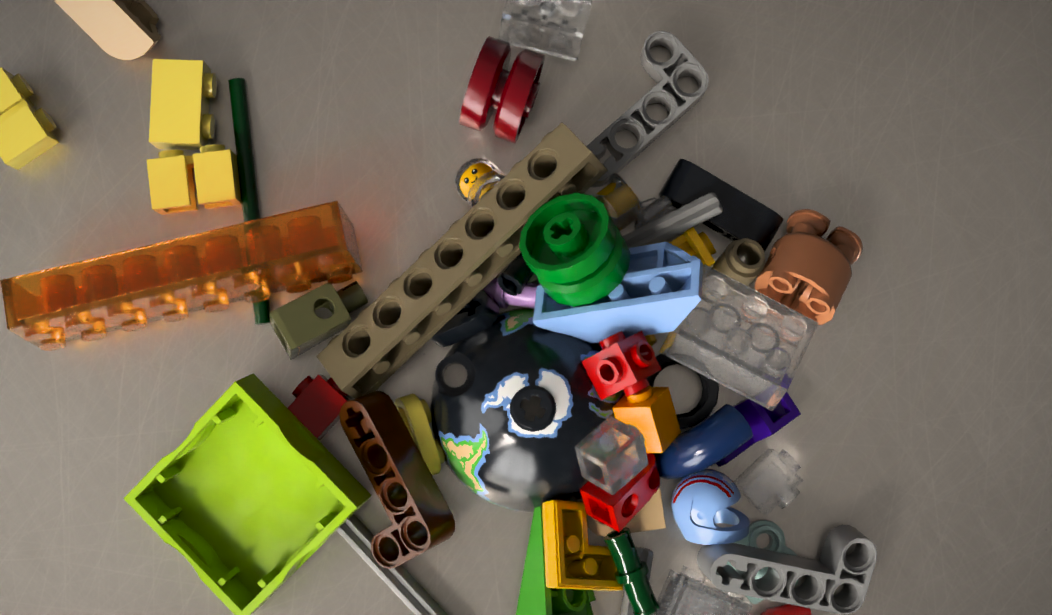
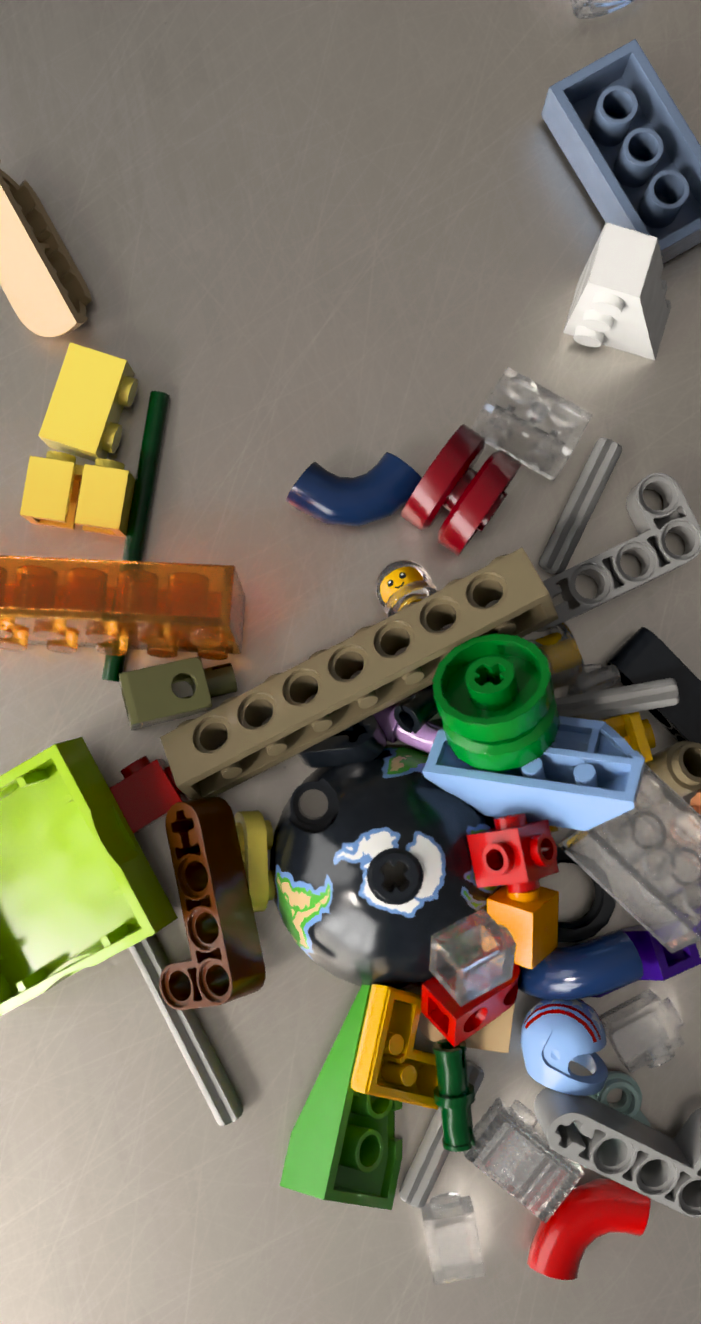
camera: 15 degrees right, 0 degrees up
none -> dark blue cylinder [286,452,422,526]
none -> light grey axle [539,437,622,575]

